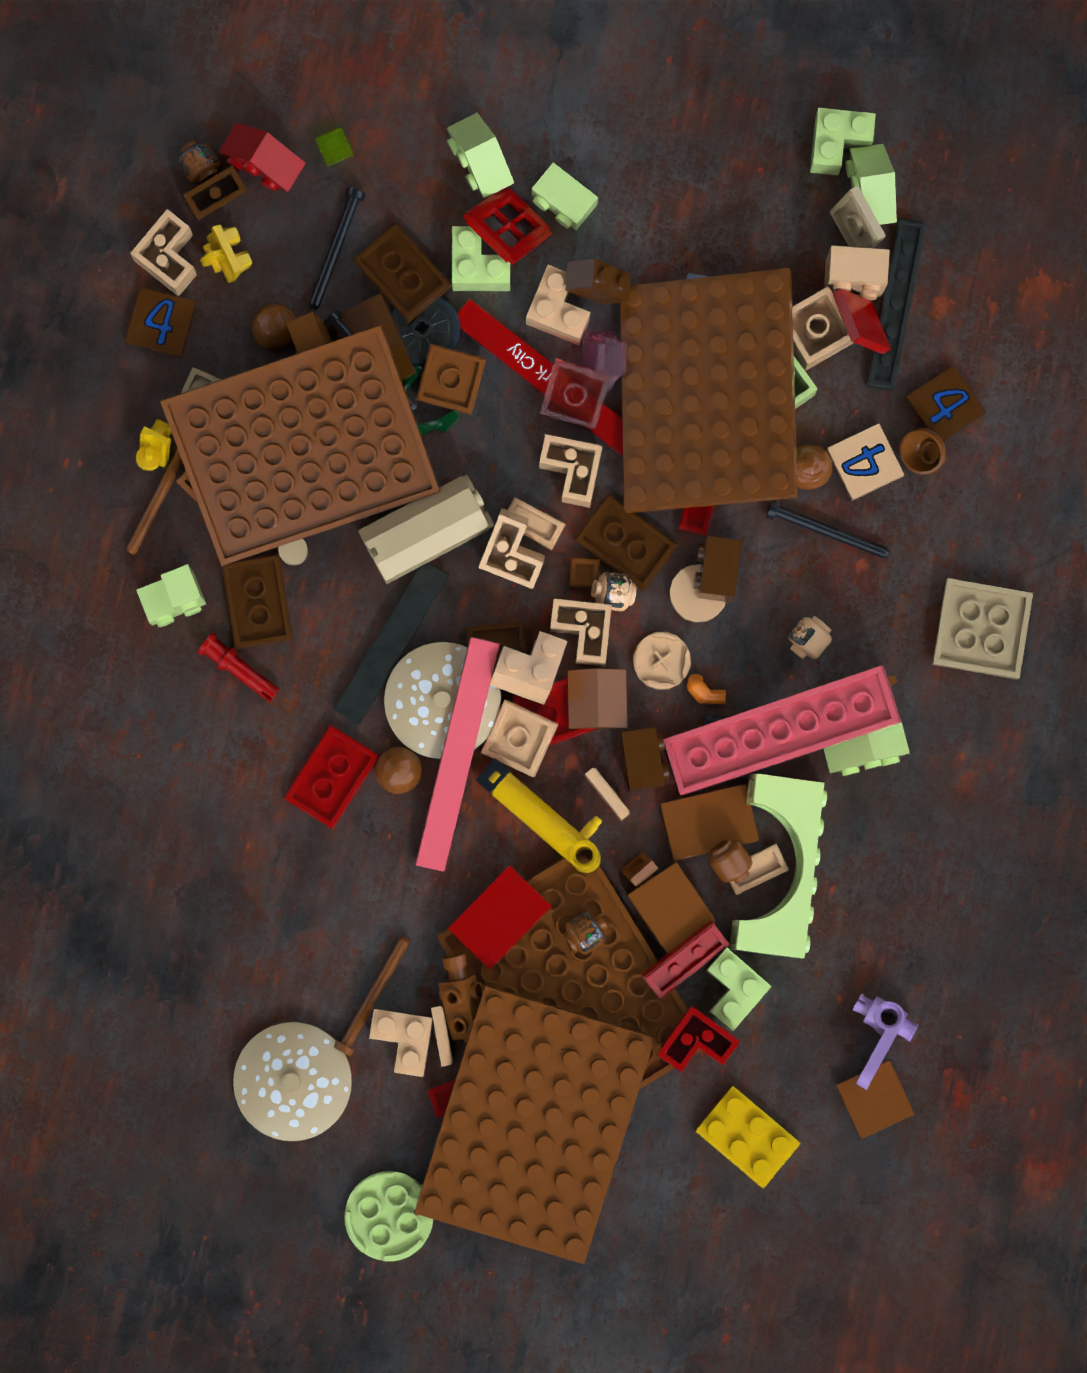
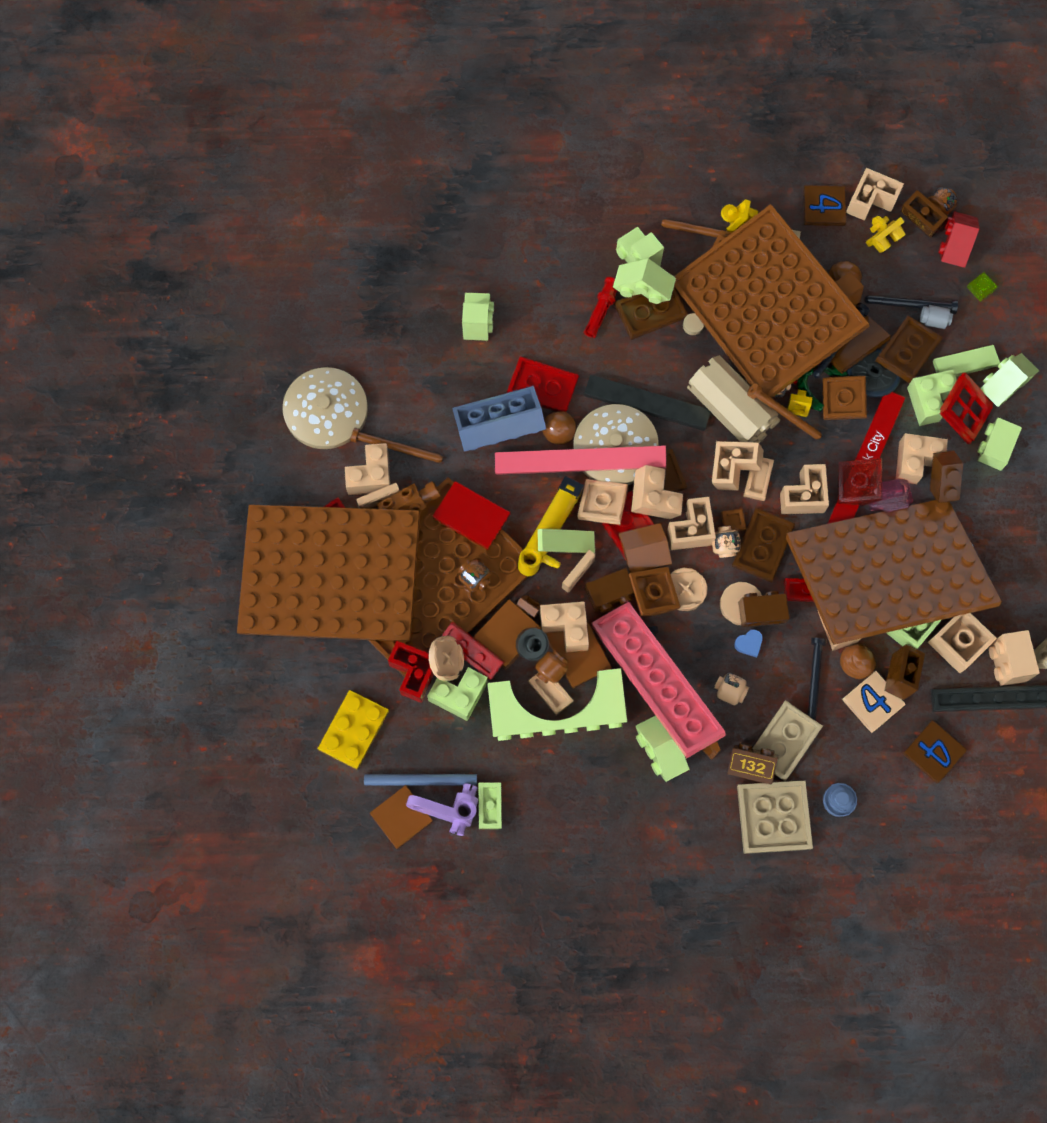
camera: 80 degrees right, 10 degrees down
yellowish green tile [344,1171,433,1261] -> none
orange arm [687,674,726,704] -> none
red tile [833,288,891,354] -> none
dark orange piece [900,428,947,474] -> none
none -> sand blue piece [364,774,477,786]
none -> light nougat tile [429,636,464,681]
none -> sand blue slope [452,386,546,451]
none -> yellowish green brick [462,293,494,341]
none -> yellowish green plate [478,782,502,829]
none -> pearl dark grey plate [516,627,549,661]
none -> yellowish green tile [538,529,595,553]
none -> light nougat brick [540,602,589,652]
none -> yellowish green brick [613,258,676,304]
none -> dark orange slope [629,567,681,616]
none -> reddish brown brick [727,743,779,785]
none -> medium blue tile [734,630,762,658]
none -> dark orange bar [747,383,822,439]
none -> tan tile [752,700,823,781]
none -> yellow tile [787,389,812,417]
none -> sand blue plate [823,783,857,817]
none -> reddish brown brick [884,644,925,700]
none -> light grey brick [920,305,953,329]
none -> yellowish green tile [933,345,1000,376]

